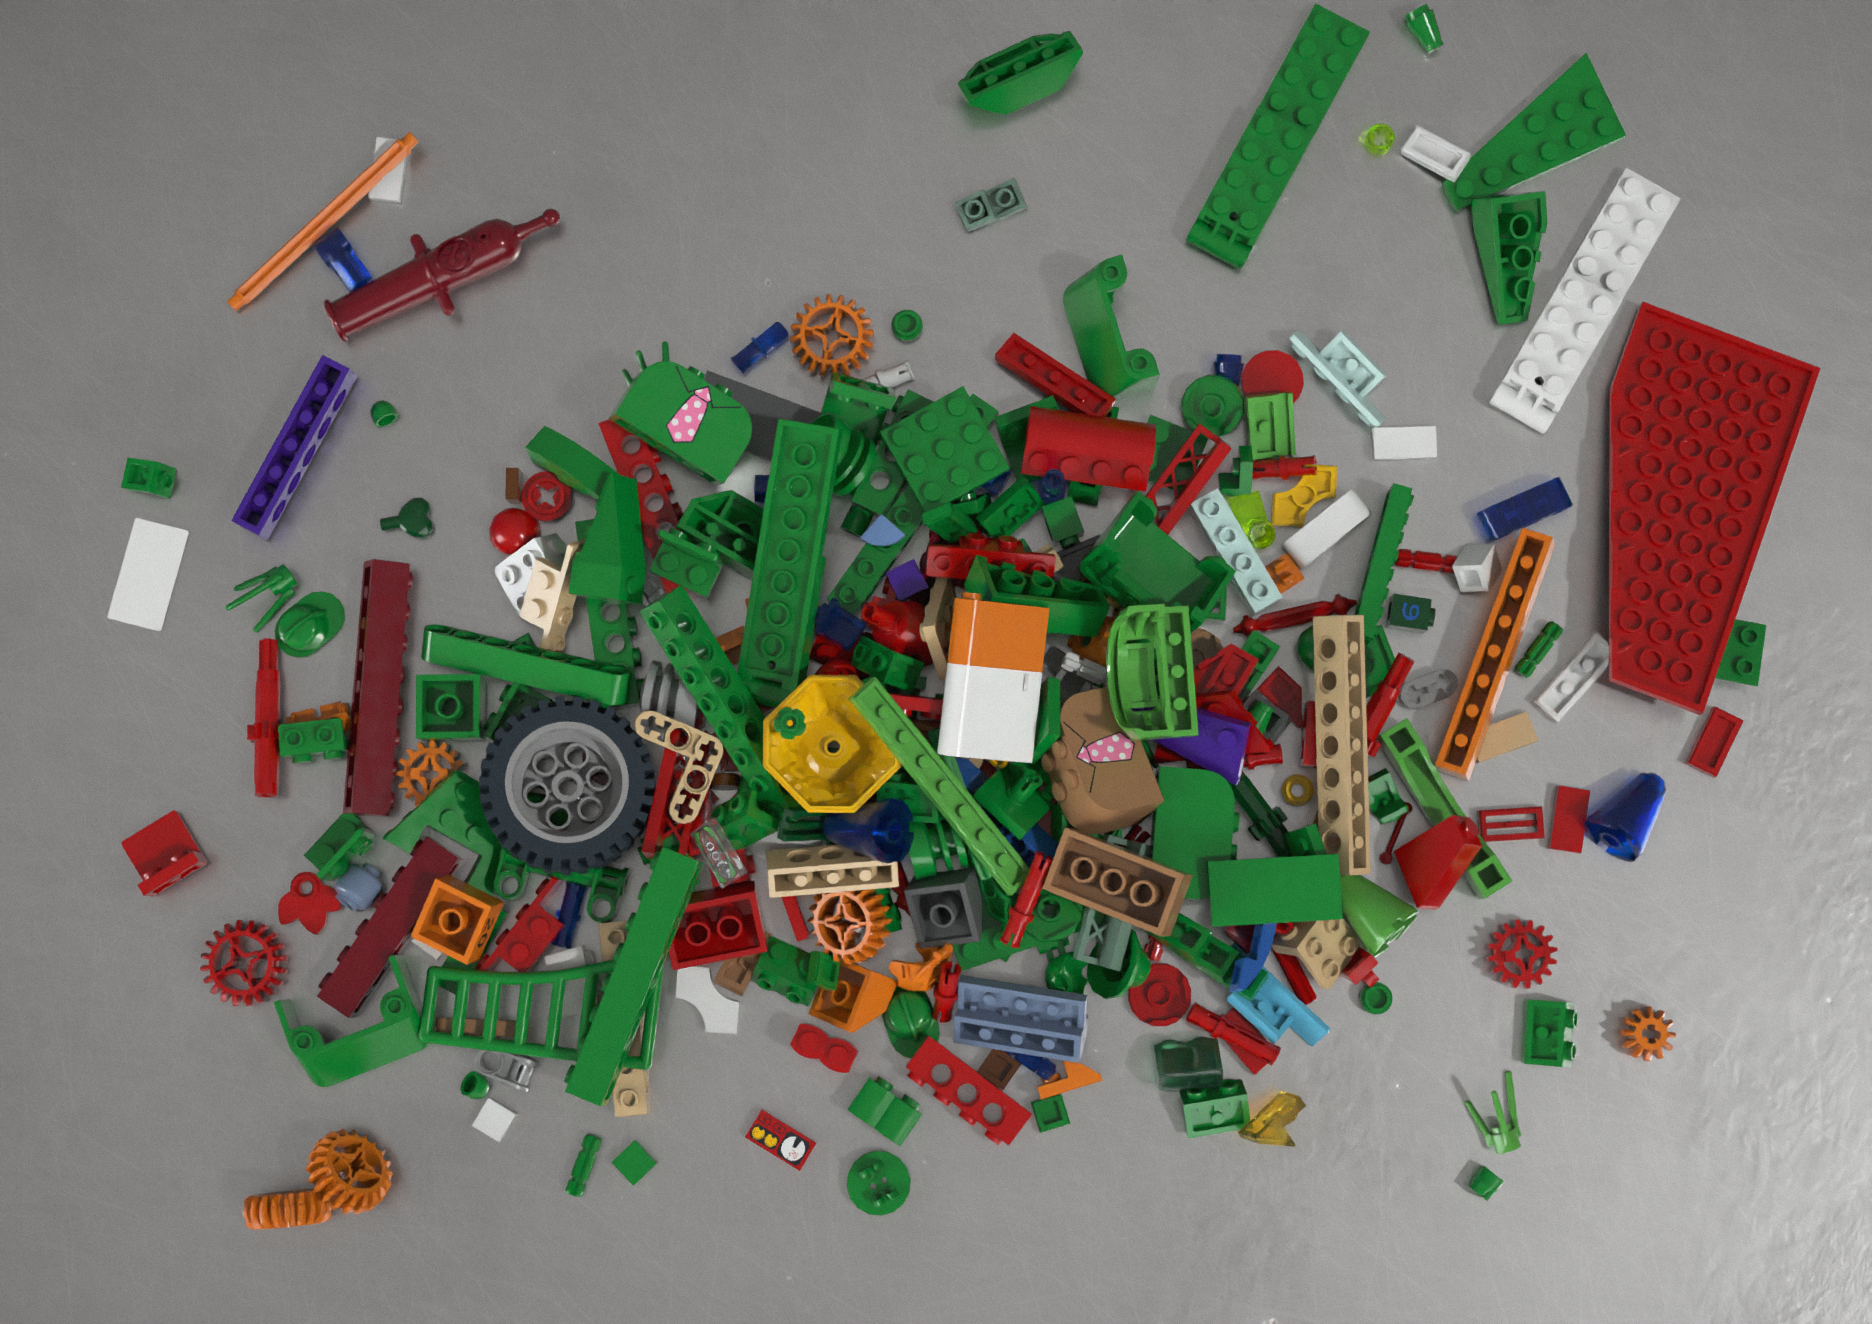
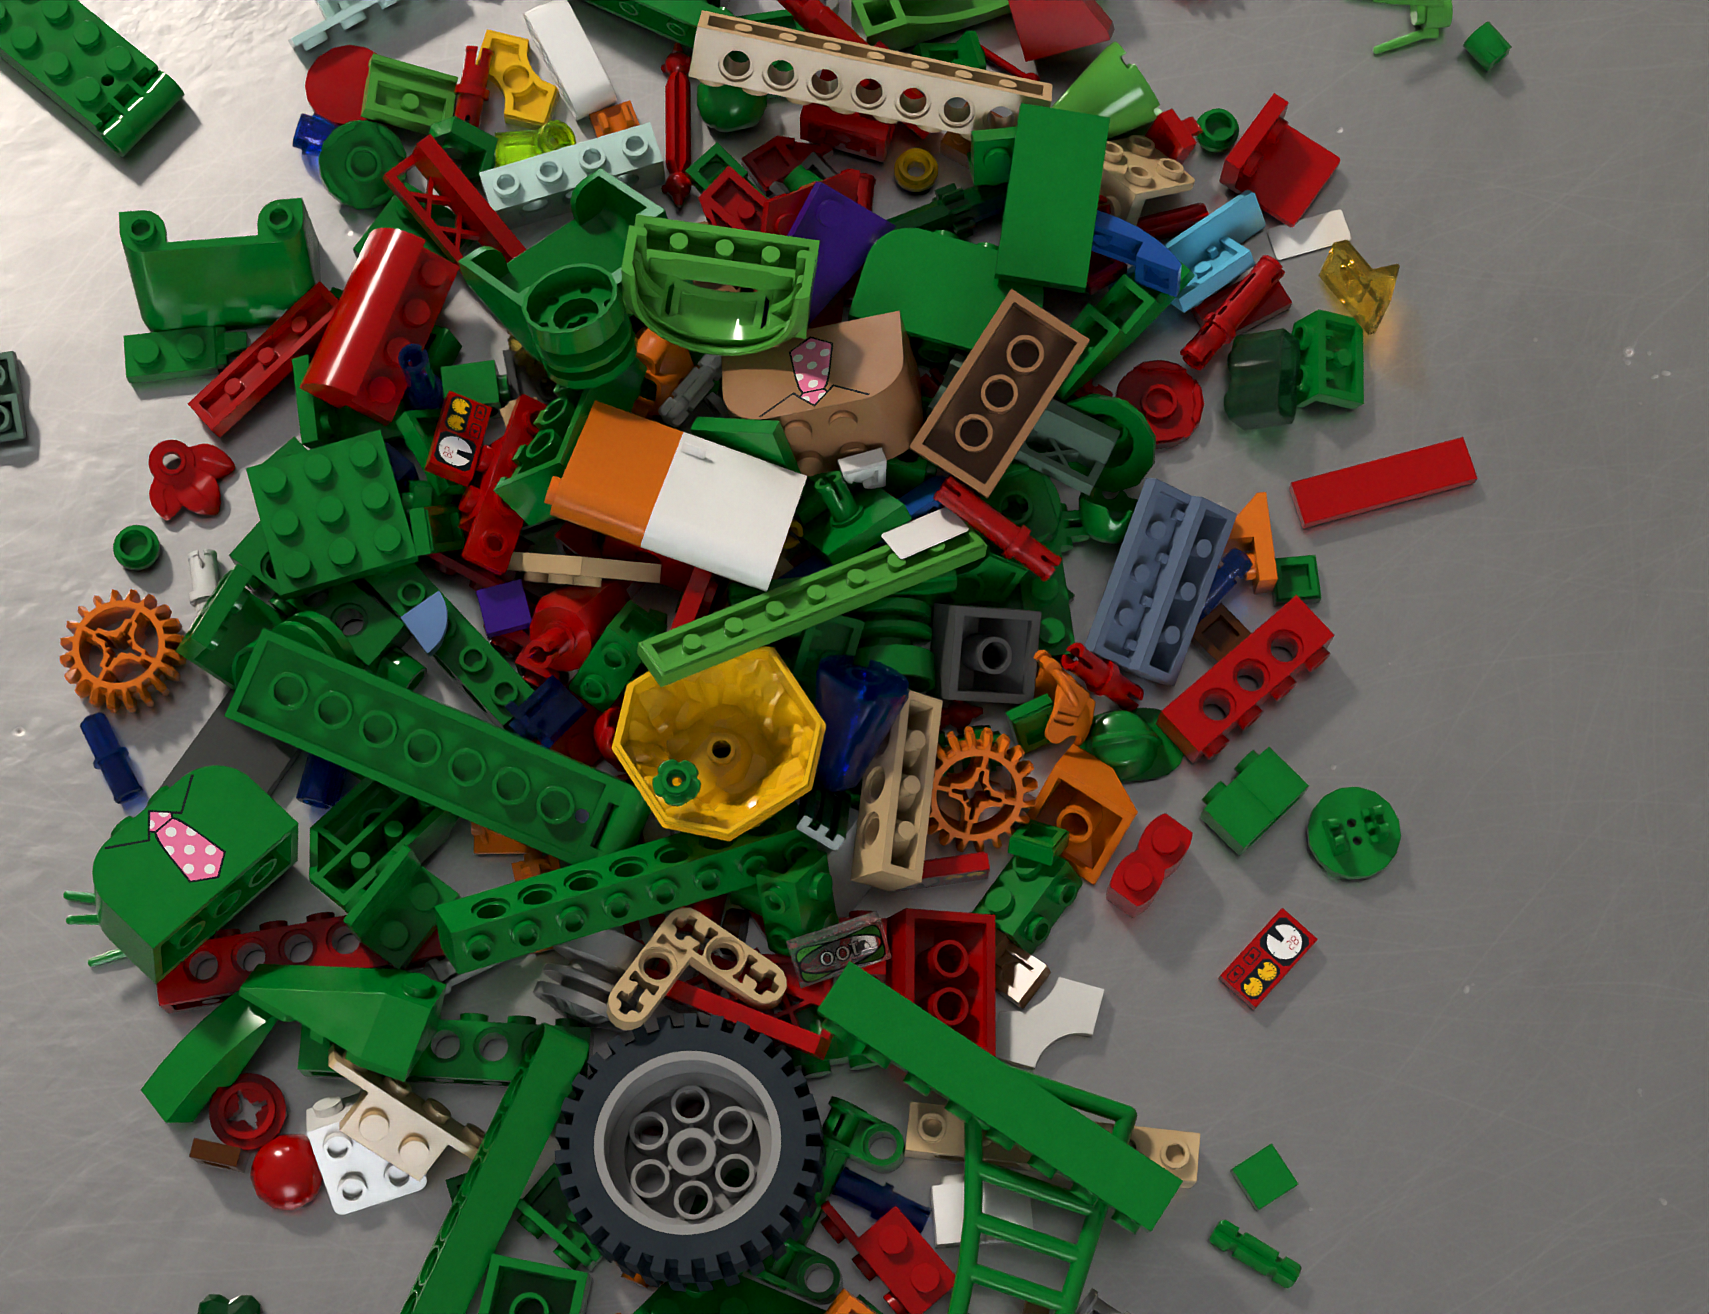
camera: 85 degrees left, 10 degrees down
none -> green hinge [123,326,251,384]
none -> red plate [148,440,235,521]
none -> tile [424,391,492,487]
none -> green wheel [522,263,638,389]
none -> white tile [837,448,887,489]
none -> white sticker [881,507,969,559]
none -> green tile [1005,693,1054,753]
none -> red bracket [1219,93,1340,227]
none -> white sticker [1267,209,1352,260]
none -> red tile [1289,437,1477,529]

